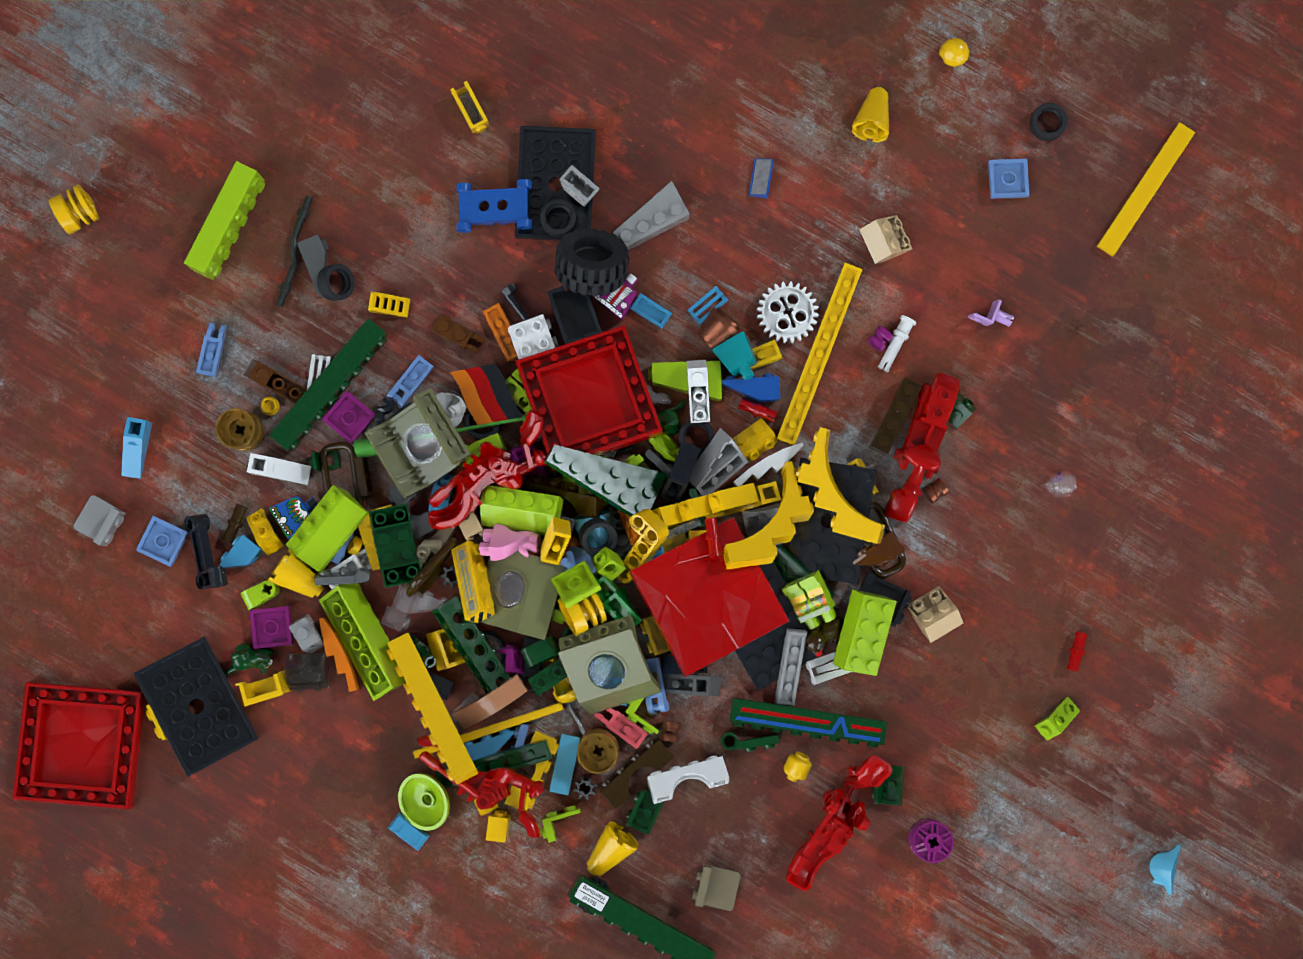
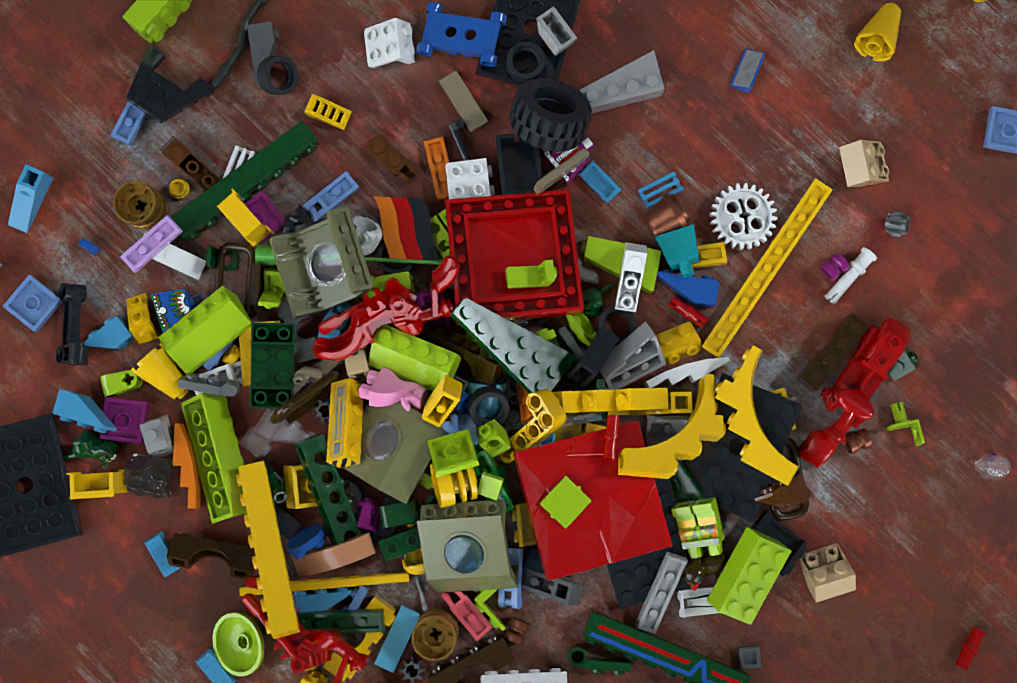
camera: 15 degrees right, 0 degrees up
dark brown pin [222,503,248,543] -> none
lavender bracket [968,300,1014,327] -> none
none -> dark azure slope [52,389,117,433]
none -> blue tile [78,238,100,256]
none -> lavender tile [120,215,183,273]
none -> black wing [126,44,215,123]
none -> dark azure tile [144,531,181,578]
none -> dark brown arch [166,533,256,579]
none -> yellow piece [217,188,274,248]
none -> lime bracket [258,268,286,309]
none -> blue tile [286,523,326,559]
none -> white bracket [364,18,415,68]
none -> dark tan tile [439,71,488,133]
none -> blue tile [454,392,471,414]
none -> lime tile [477,472,504,501]
none -> lime bracket [505,260,557,289]
none -> dark tan tile [533,148,590,195]
none -> lime piece [539,476,591,529]
none -> dark grey tile [737,645,762,669]
none -> dark grey gear [885,211,911,237]
none -> lime bracket [886,402,925,446]

